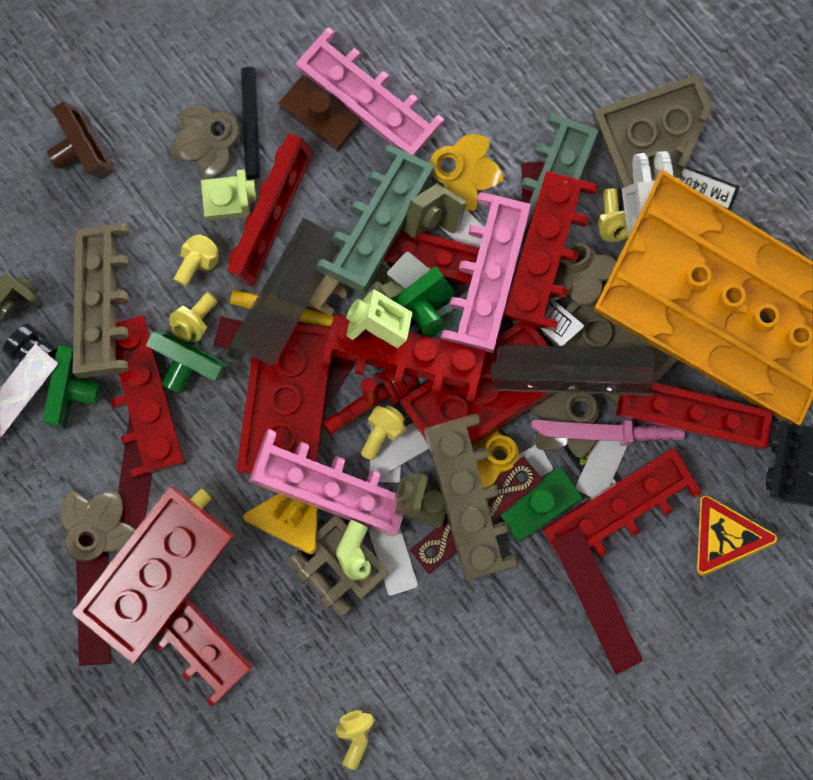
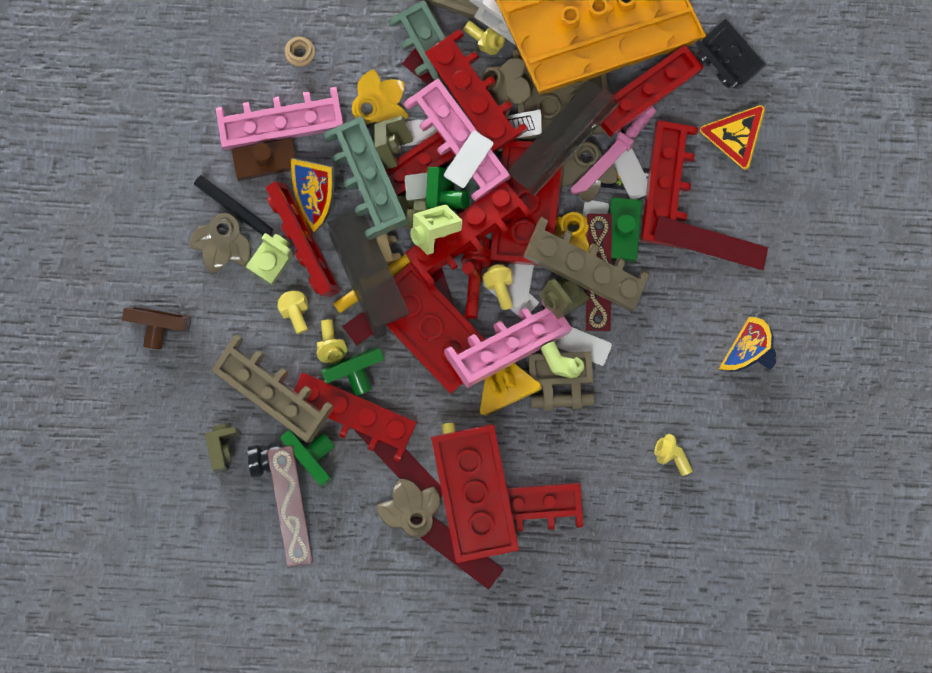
camera: 45 degrees left, 0 degrees up
none -> tan plate [285,37,315,67]
none -> shield [291,158,344,233]
none -> white sticker [444,131,493,188]
none -> shield [719,317,776,372]

